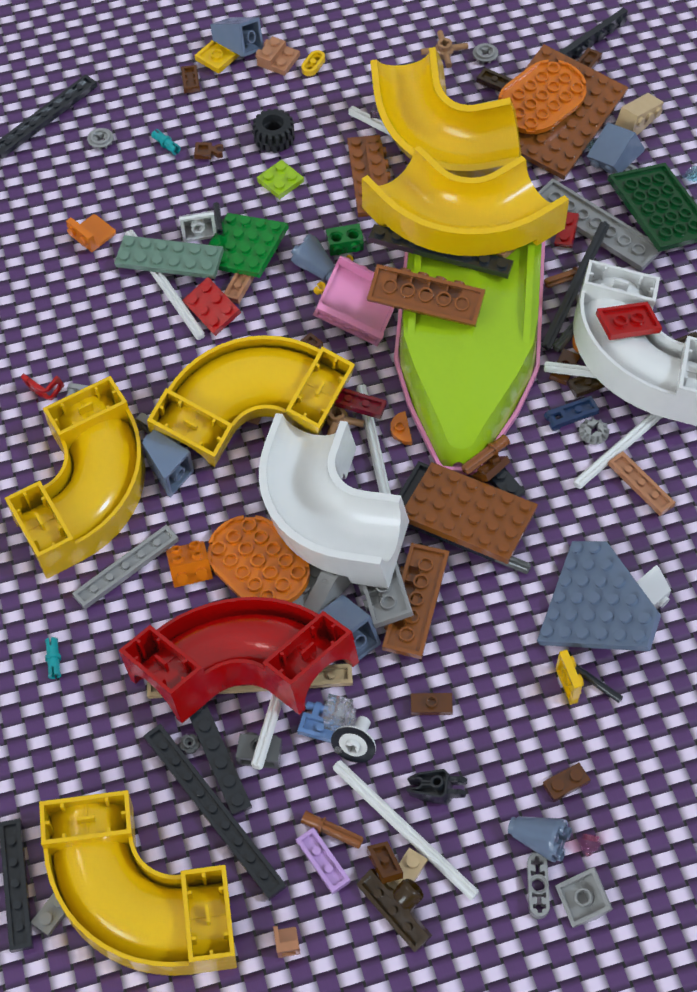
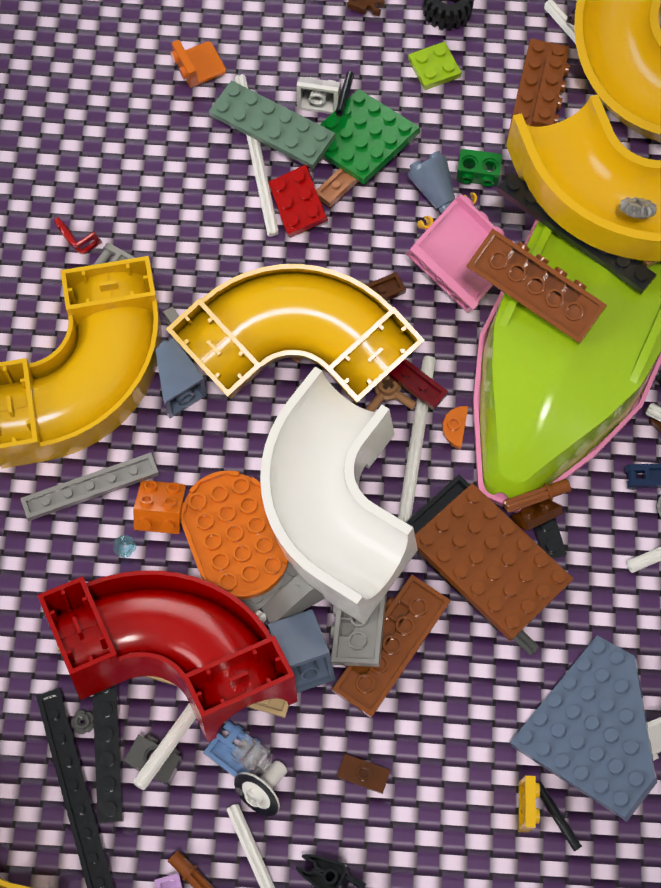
camera: 15 degrees right, 10 degrees up
none -> clear light blue plate [113,535,136,558]
none -> light grey gear [619,197,657,219]

